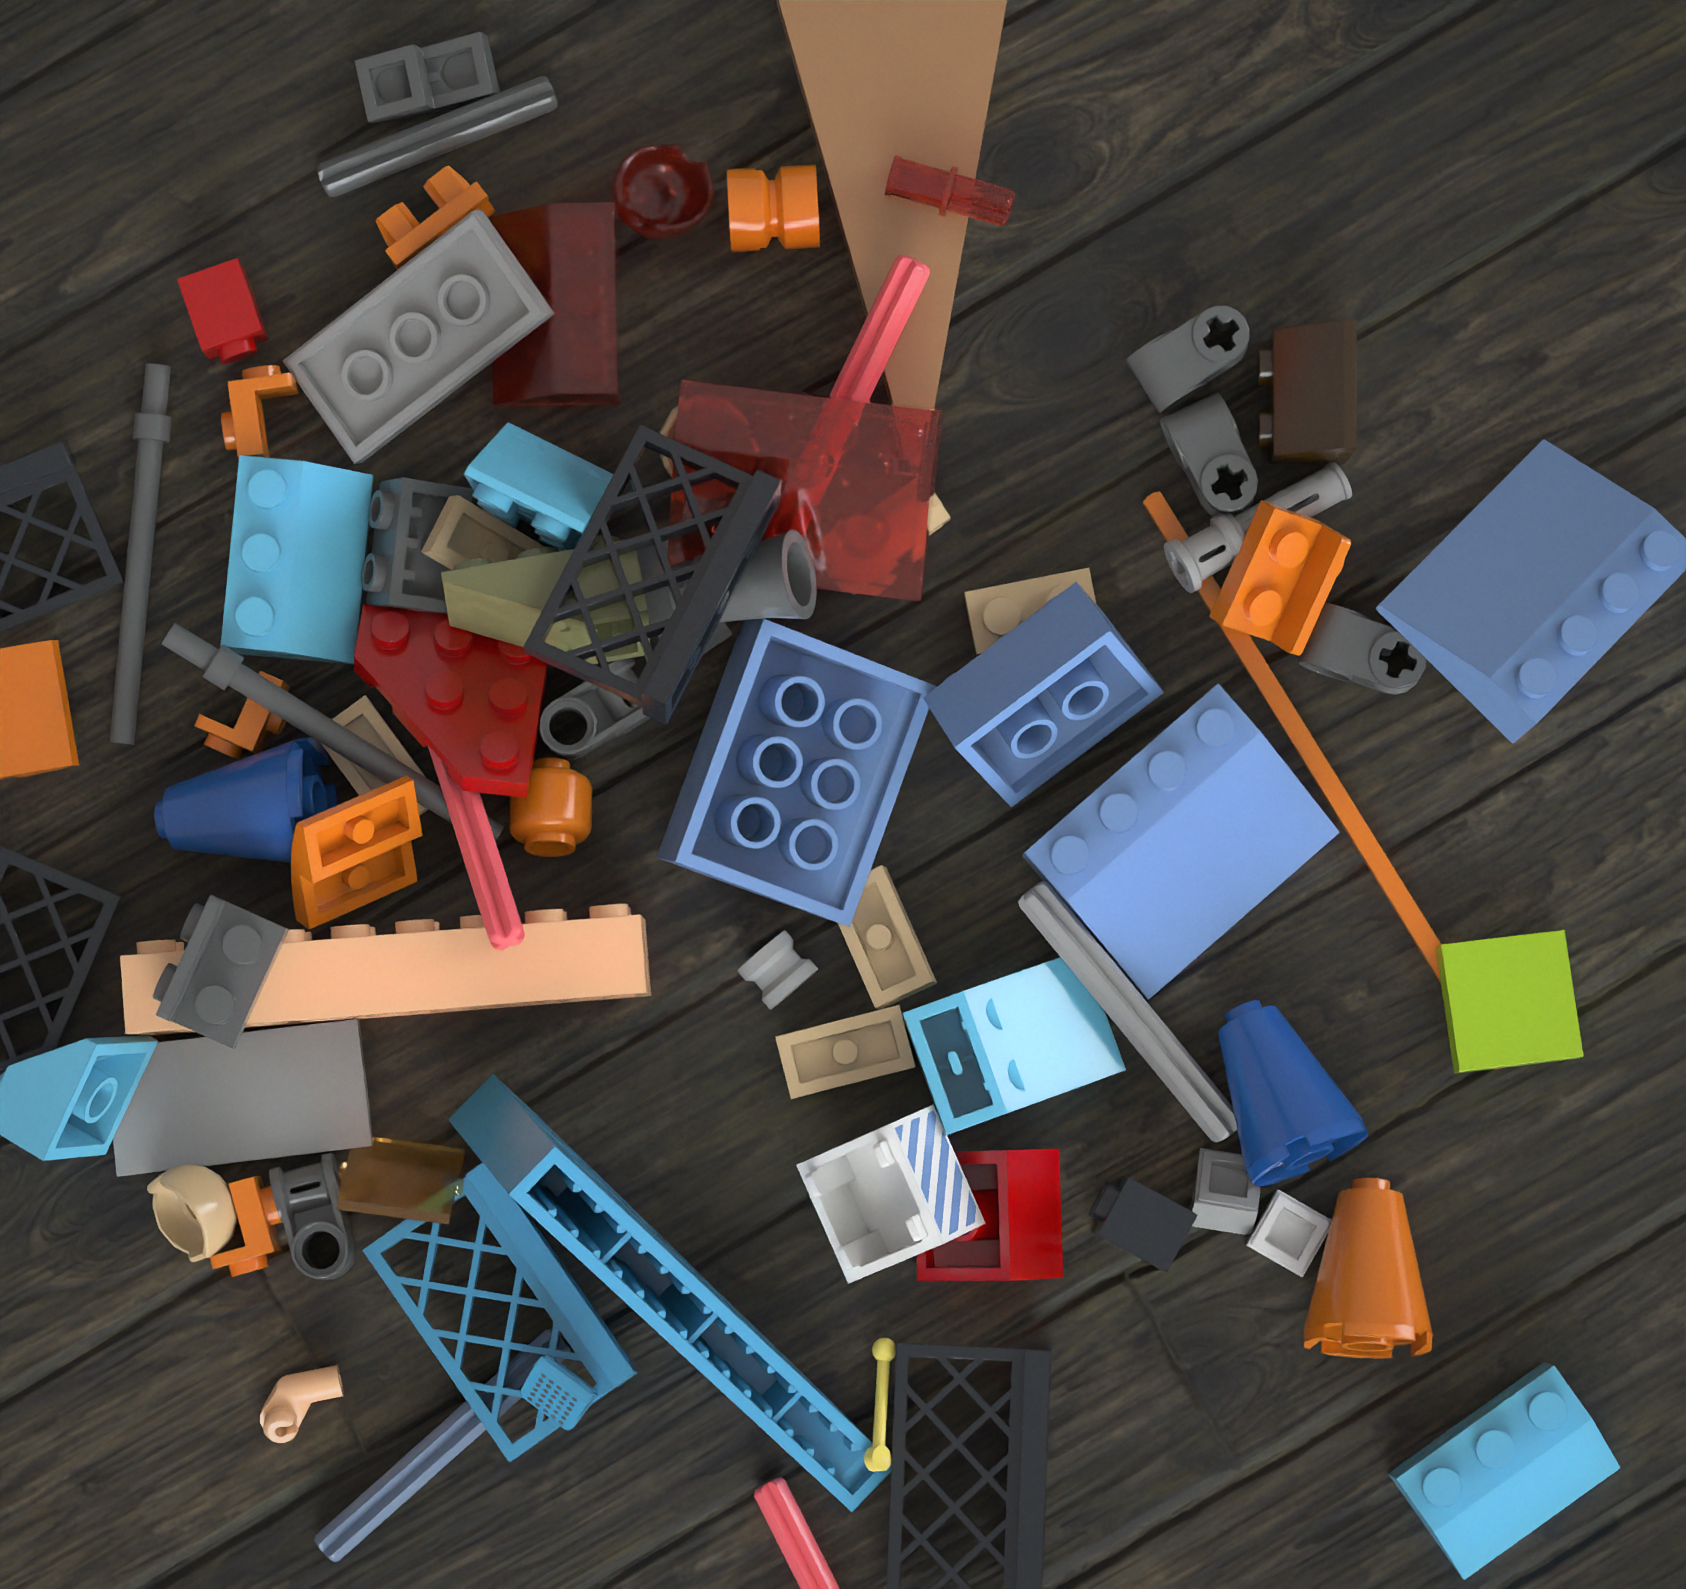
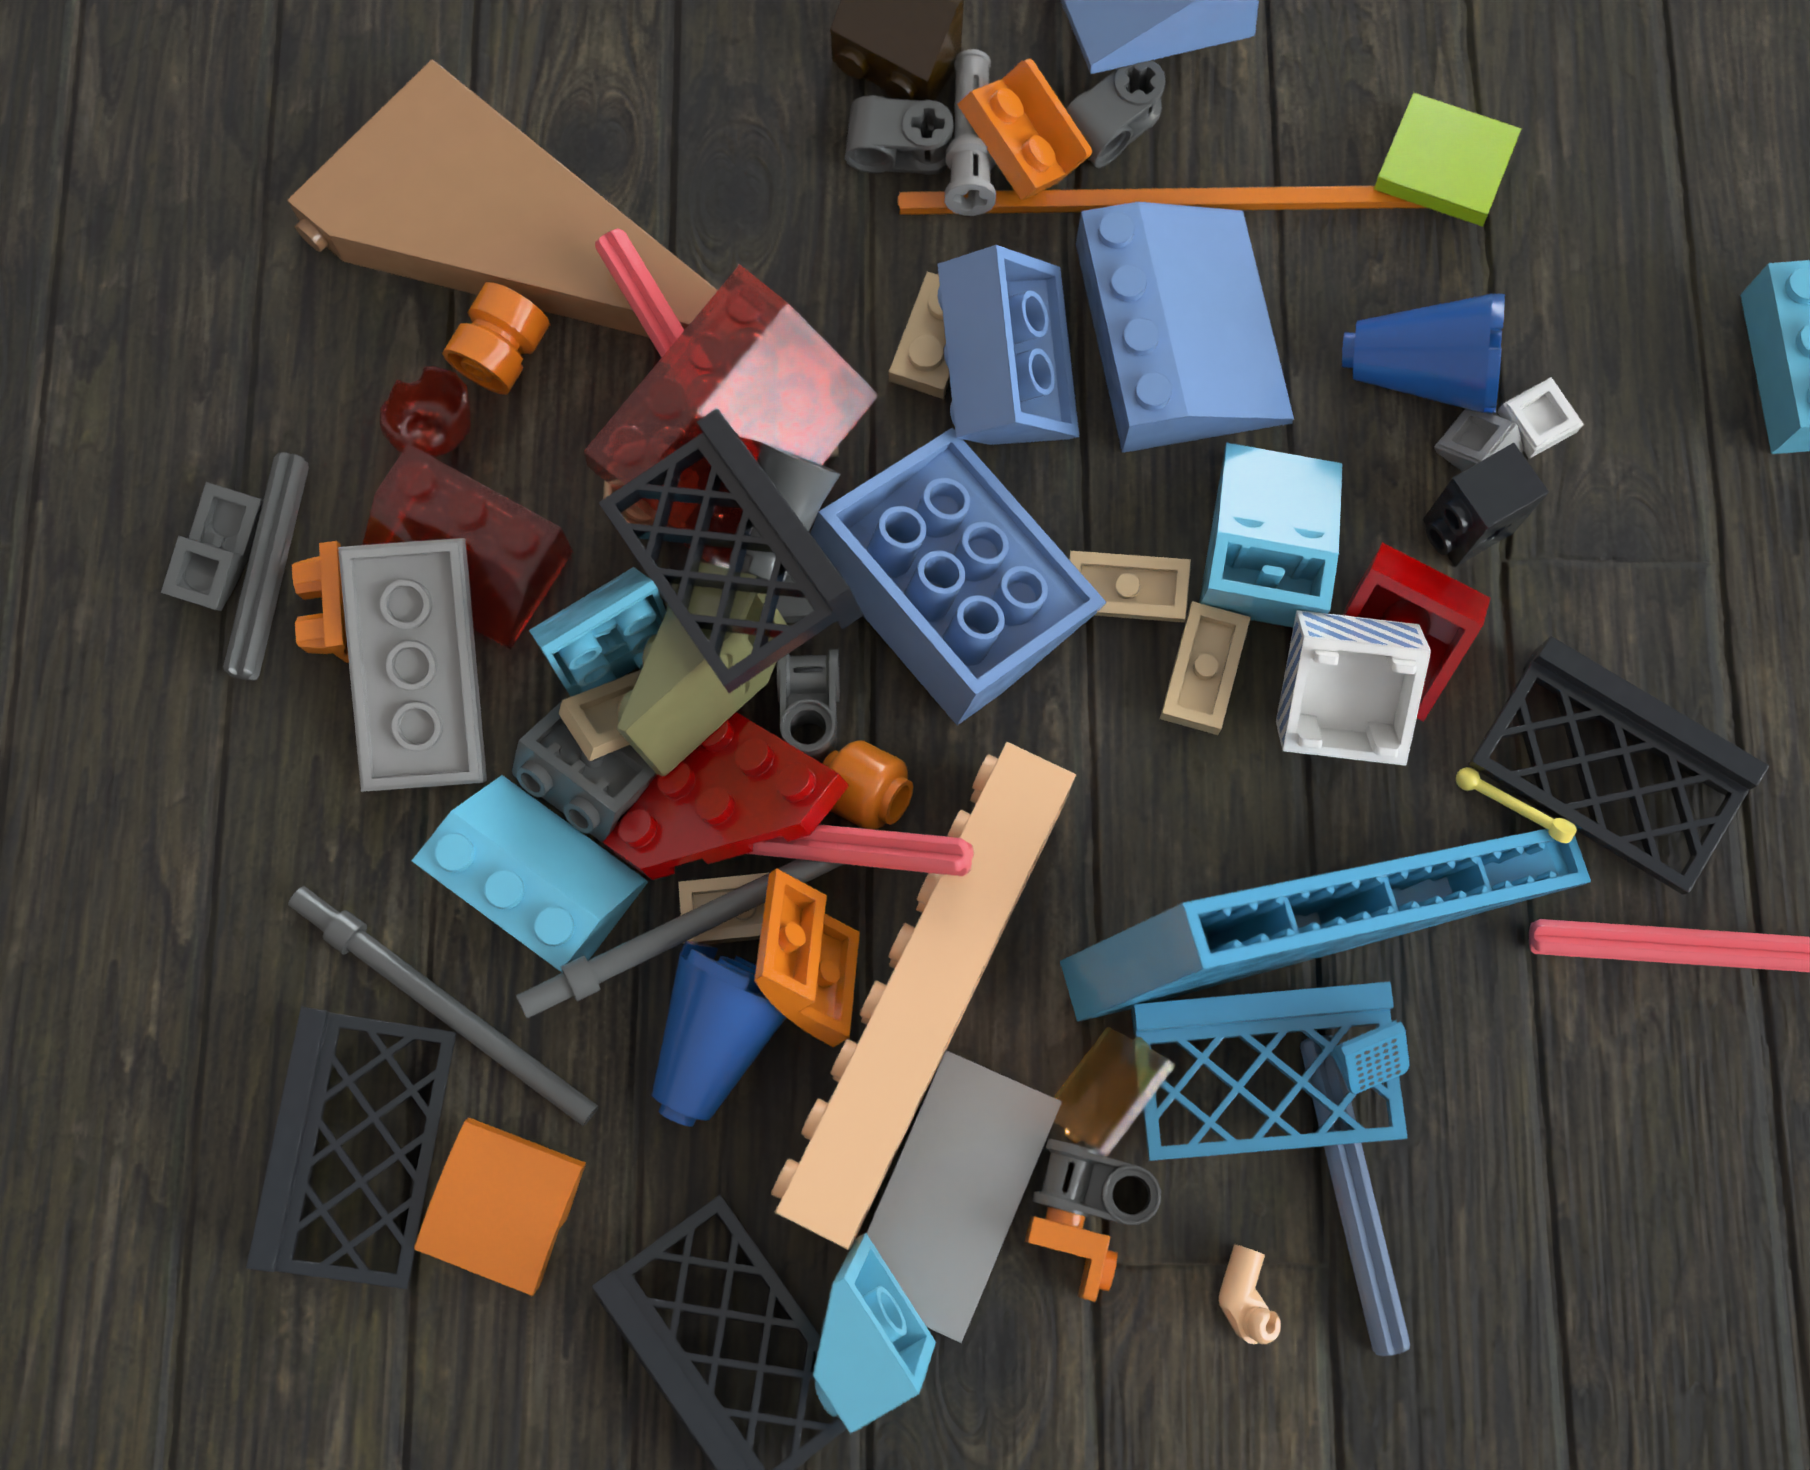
camera: 60 degrees left, 10 degrees down
tan hair [147,1165,238,1262] -> none
dark grey bracket [153,895,289,1049] -> none
red brick [177,258,269,364] -> none
orange bracket [194,671,290,760] -> none
orange bracket [221,365,299,458] -> none
light grey wheel [737,930,818,1010] -> none
clear red axle [884,155,1015,226] -> none
light grey axle [1018,881,1237,1142] -> none
dark grey piece [1126,306,1250,414] -> none
orange cone [1303,1178,1433,1359] -> none

